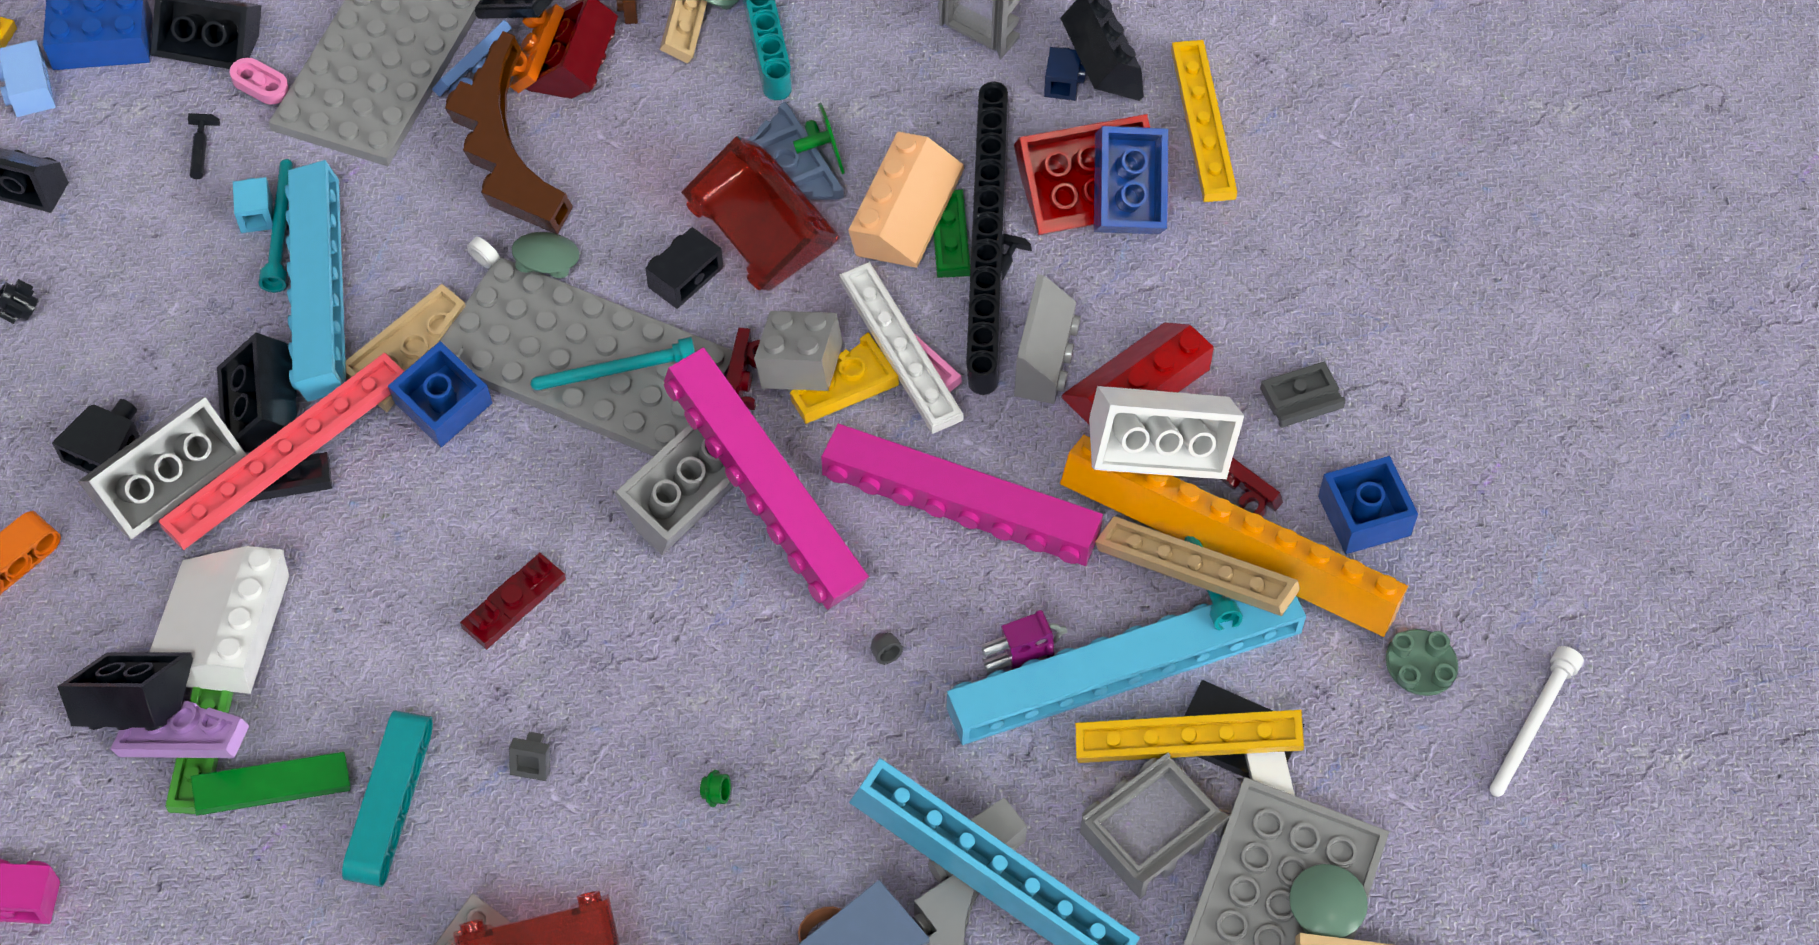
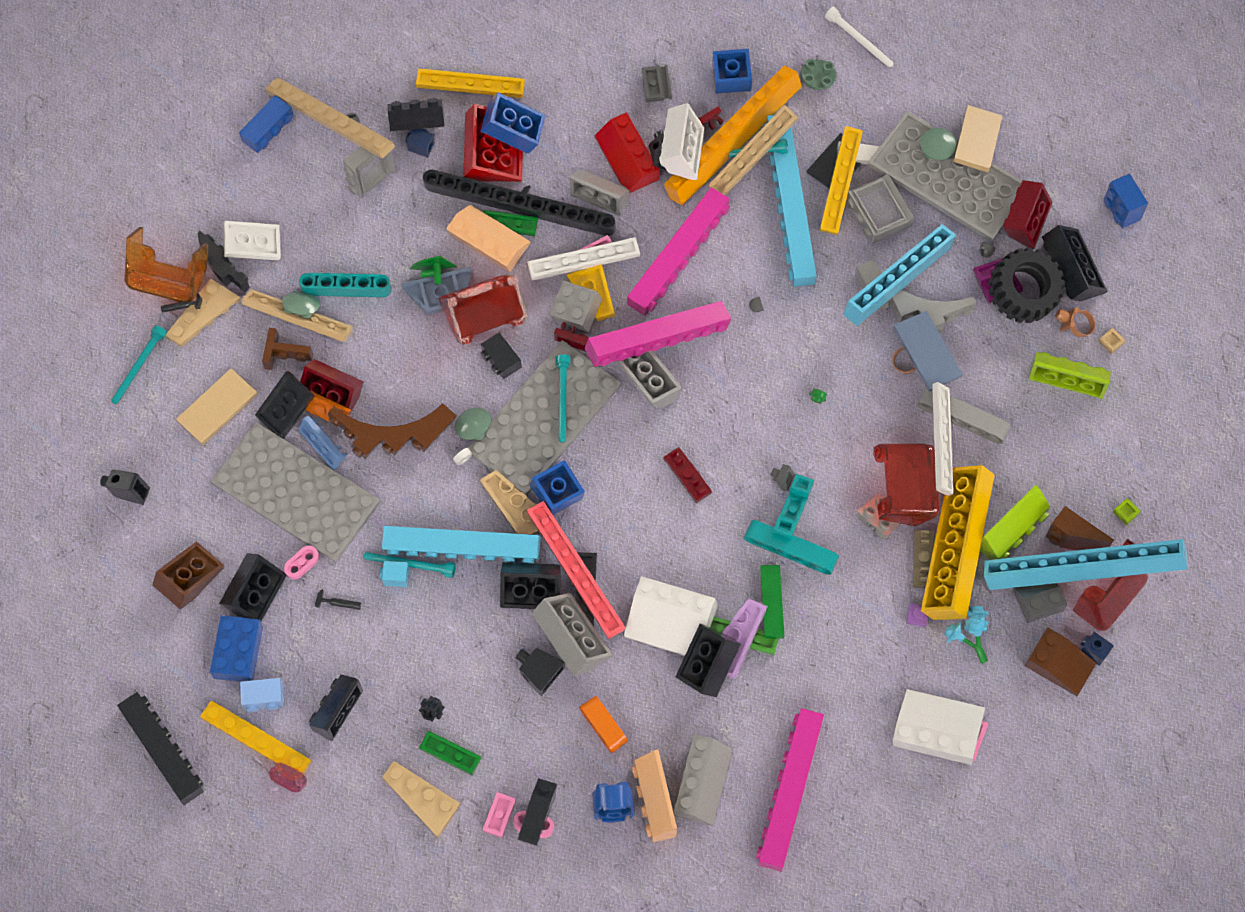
camera: 75 degrees left, 10 degrees up
magenta piece [981,610,1067,672] -> none
none -> teal slope [772,474,814,538]

